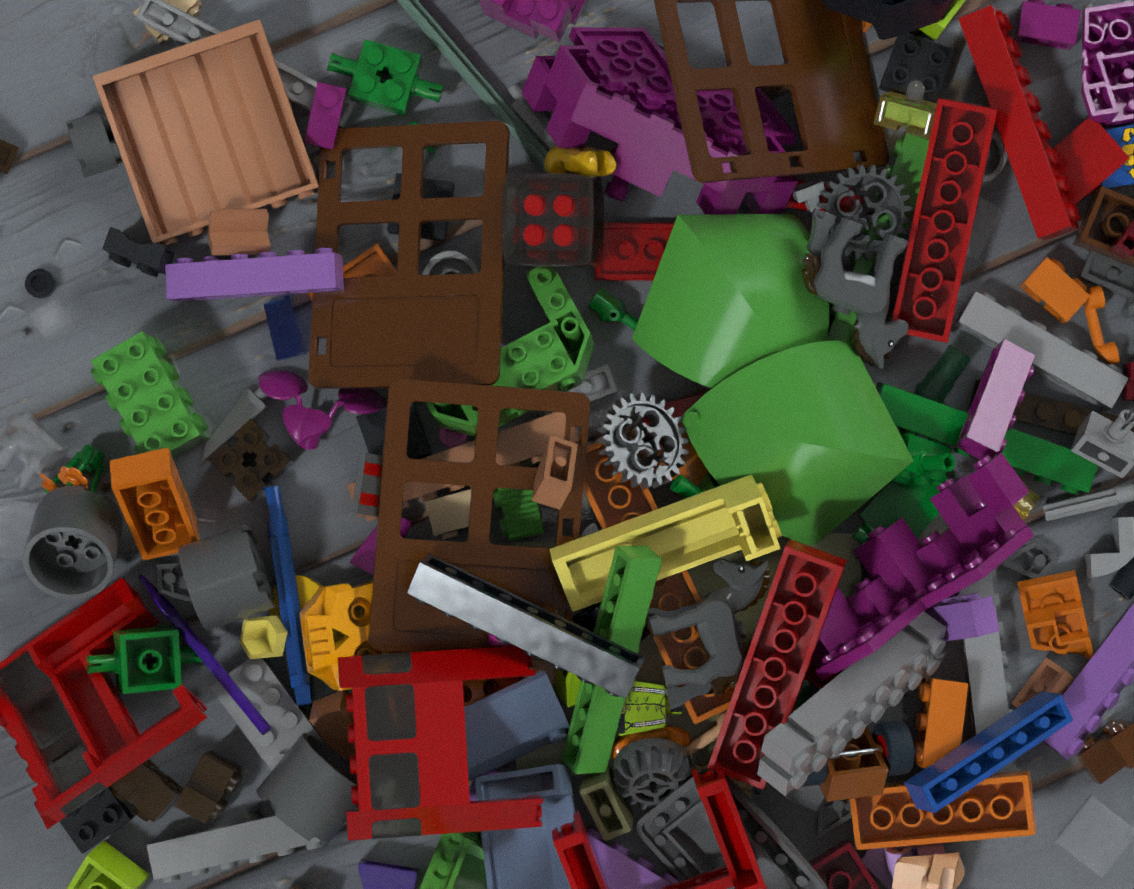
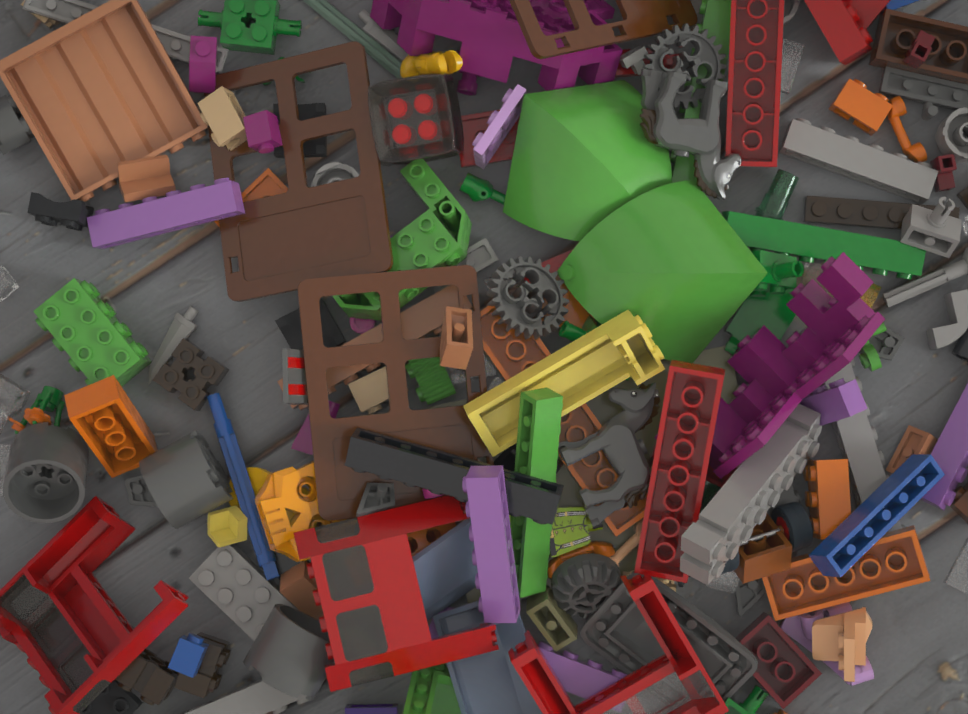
camera: 10 degrees left, 0 degrees up
green brick [86,626,205,694] -> none
dark purple piece [139,575,271,735] -> none
magenta plant [257,370,387,450] -> none
clear blue panel [263,295,306,361] -> none
brick [955,339,1035,459] -> none
orange slope [1017,570,1094,659] -> none
none -> blue brick [168,633,209,678]
none -> tan brick [197,86,247,151]
none -> magenta brick [243,110,283,154]
none -> dark grey piece [356,482,395,517]
none -> medium lavender brick [462,465,521,623]
none -> lavender plate [472,84,527,170]
none -> bright green plate [859,322,887,372]

